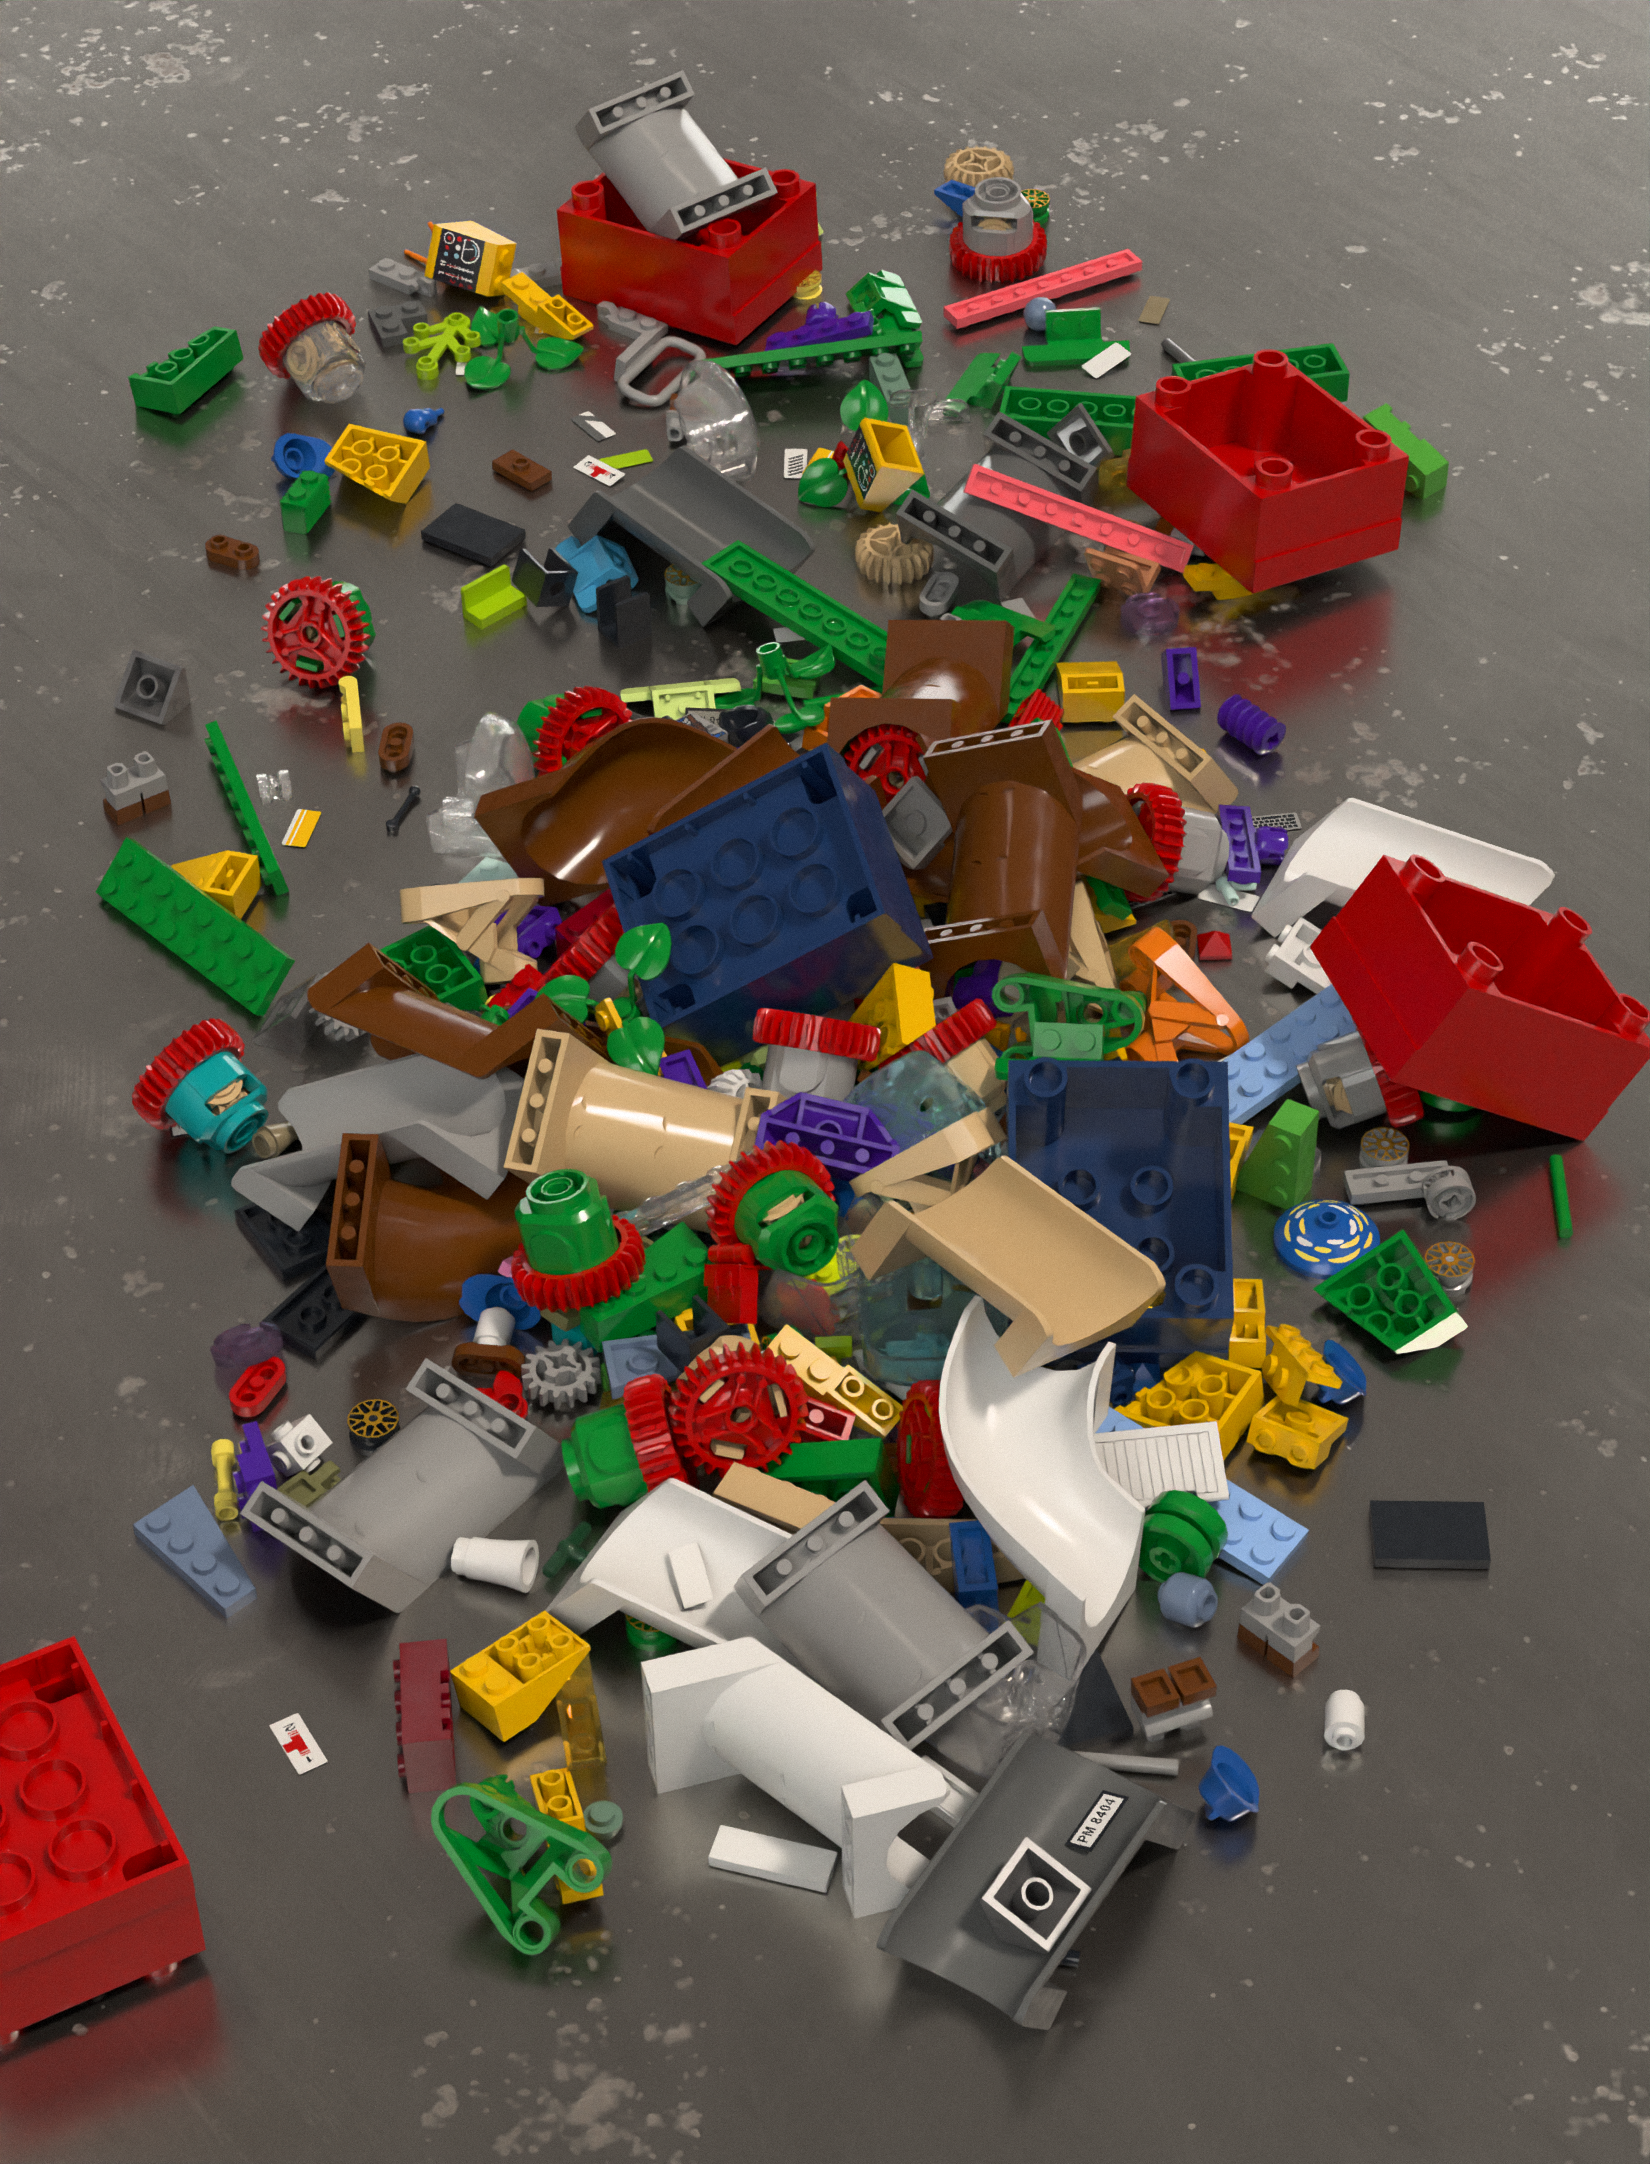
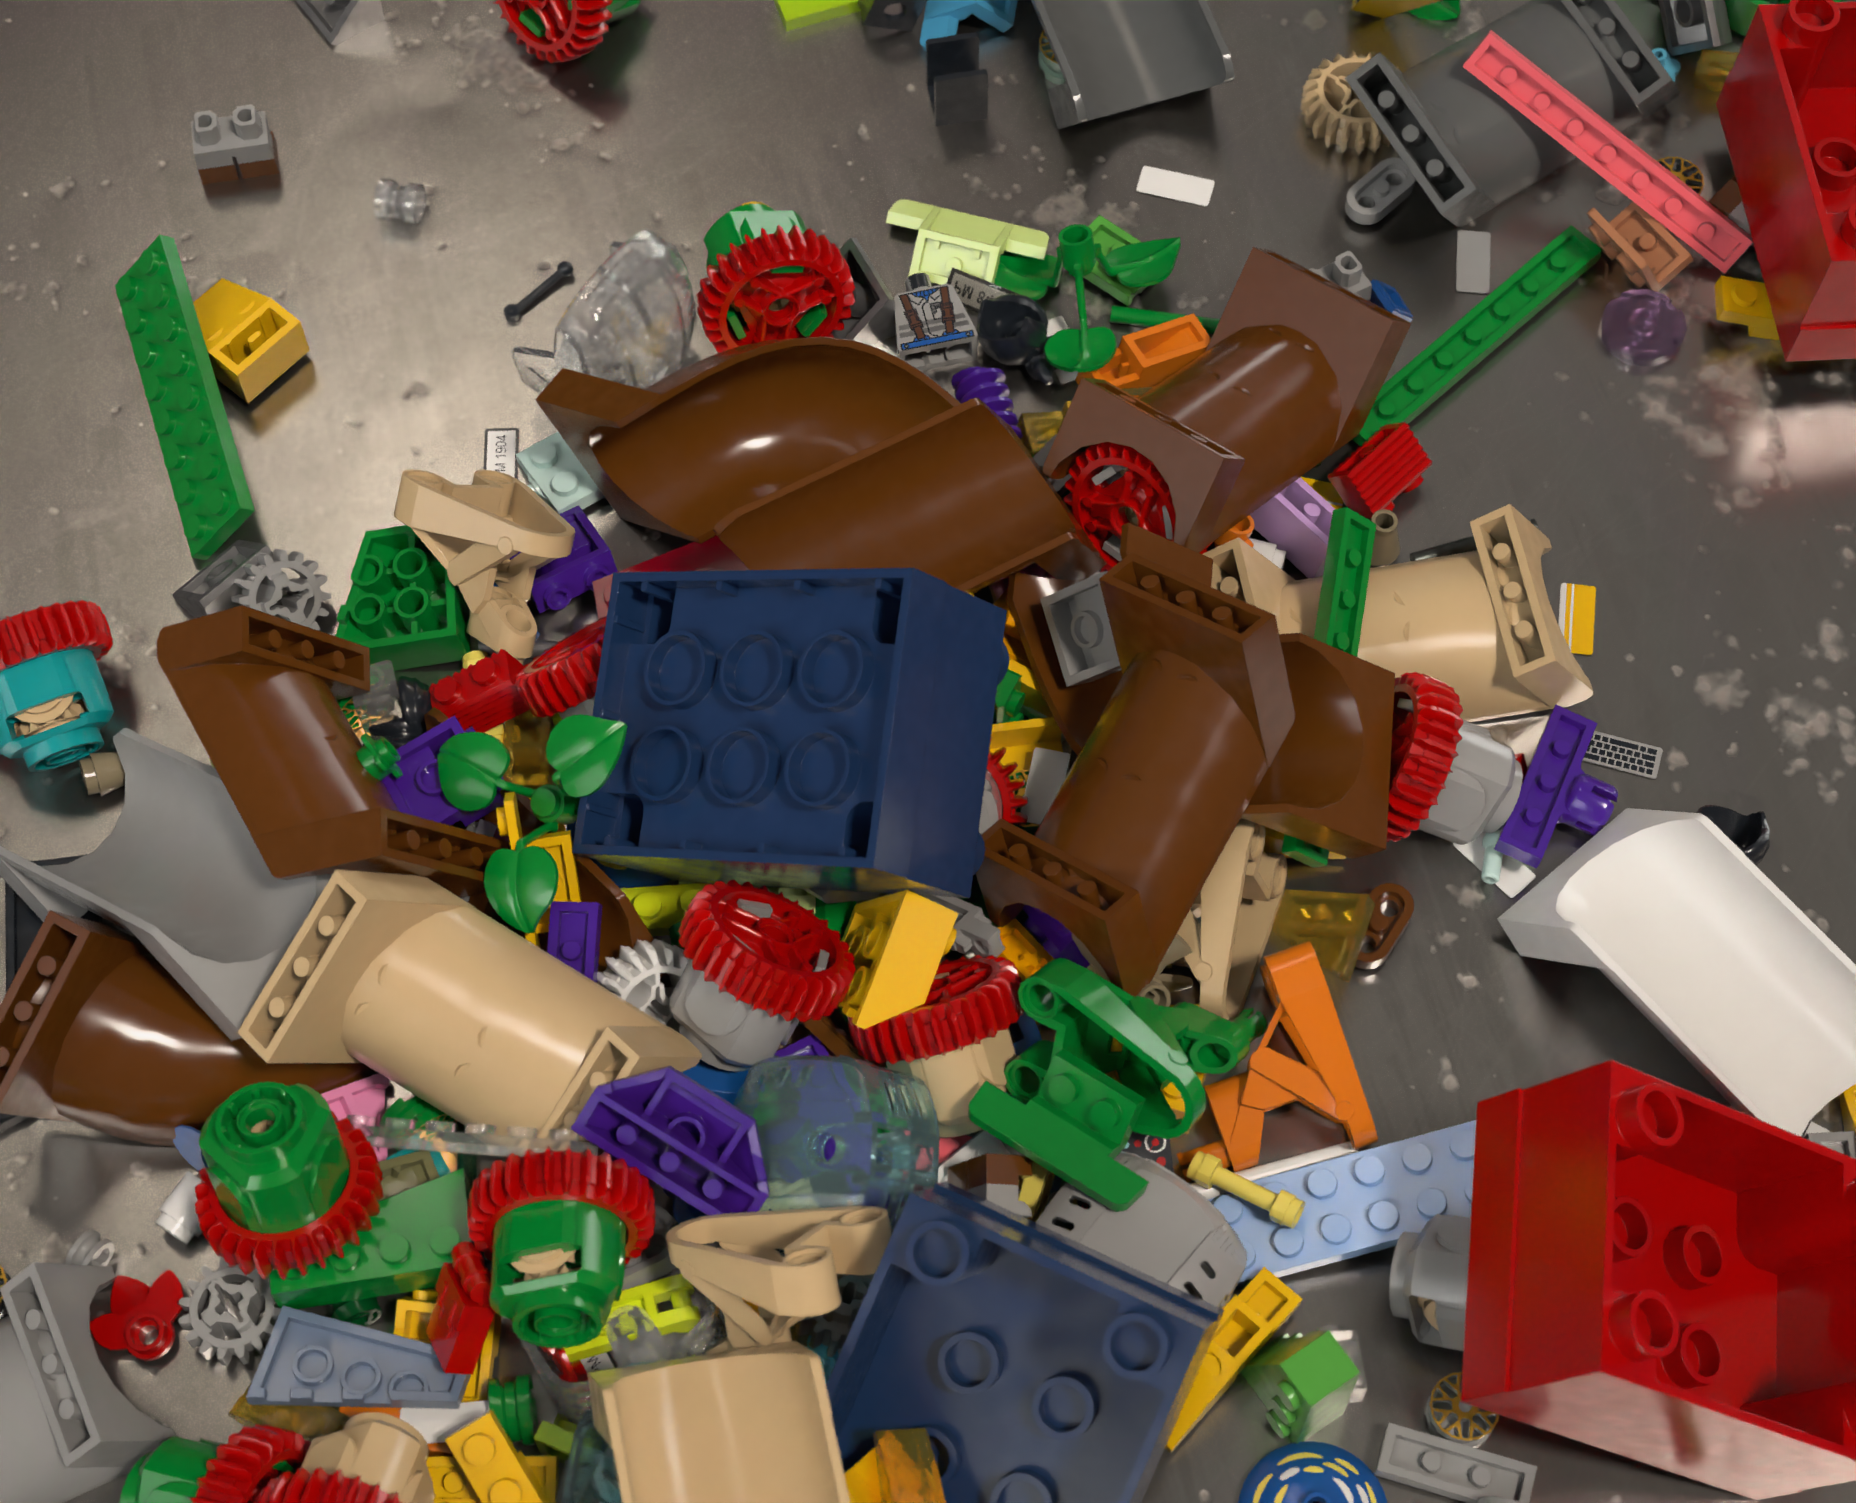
camera: 25 degrees right, 20 degrees up
green plate [204,720,289,896] -> none
yellow sticker [282,809,321,847] -> none
light yellow plate [339,676,365,753] -> none
reddish brown plate [378,722,414,772] -> none
reddish brown plate [451,1342,526,1379] -> none
black piece [655,1295,731,1373] -> none
green plate [701,540,887,686] -> none
green plate [951,599,1056,647] -> none
yellow slope [1056,661,1125,723] -> none
dark purple slope [1161,647,1201,710] -> none
red slope [1197,930,1232,960] -> none
dark purple piece [1217,694,1286,755] -> none
white plate [1264,916,1332,994] -> none

